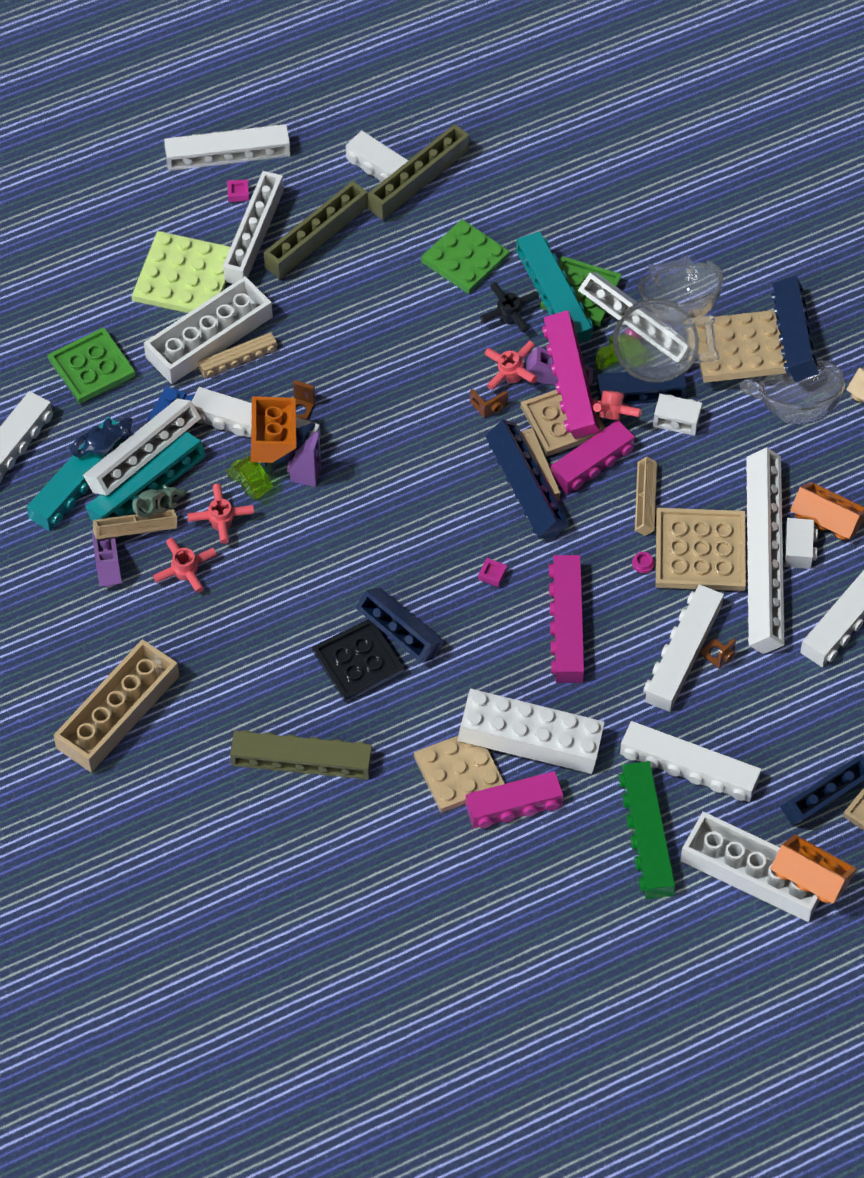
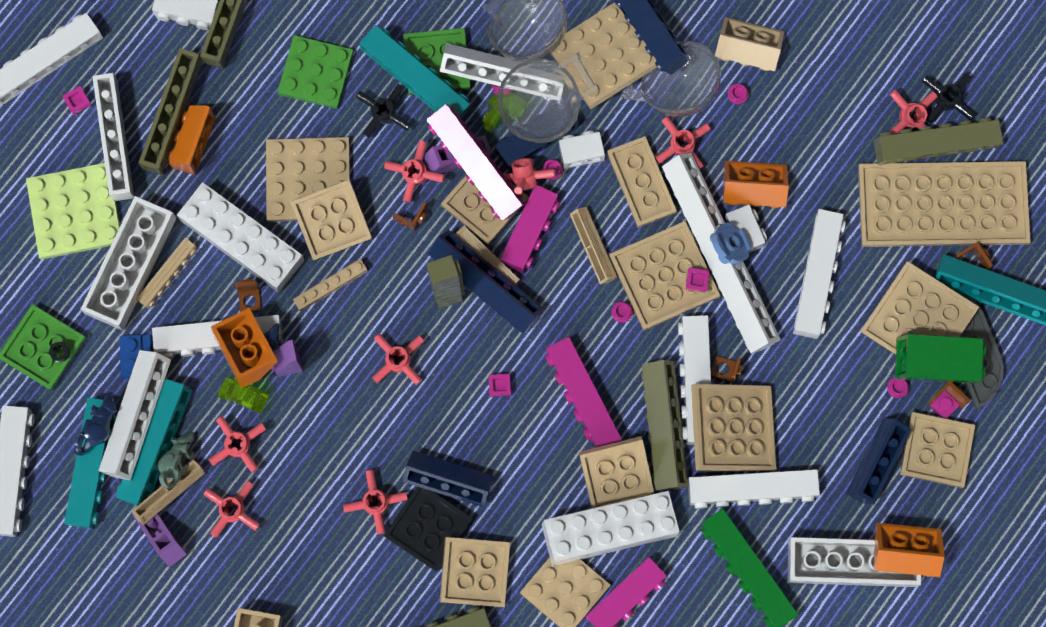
camera: 25 degrees left, 20 degrees up
none -> black bush [49,342,70,362]
none -> orange slope [168,105,216,176]
none -> white brick [177,182,305,293]
none -> tan plate [266,137,350,222]
none -> tan plate [291,179,372,260]
none -> tan piece [293,259,368,313]
none -> coral bar [343,470,408,535]
none -> coral bar [372,334,424,385]
none -> olive brick [426,255,465,310]
none -> tan plate [440,537,510,607]
none -> dark pink plate [542,159,563,180]
none -> tan plate [579,436,654,509]
none -> tan plate [607,136,677,228]
none -> olive brick [641,360,689,491]
none -> coral bar [655,116,711,170]
none -> dark pink plate [685,268,709,293]
none -> tan plate [691,384,776,471]
none -> medium blue plate [710,223,751,265]
none -> dark pink plate [728,84,748,104]

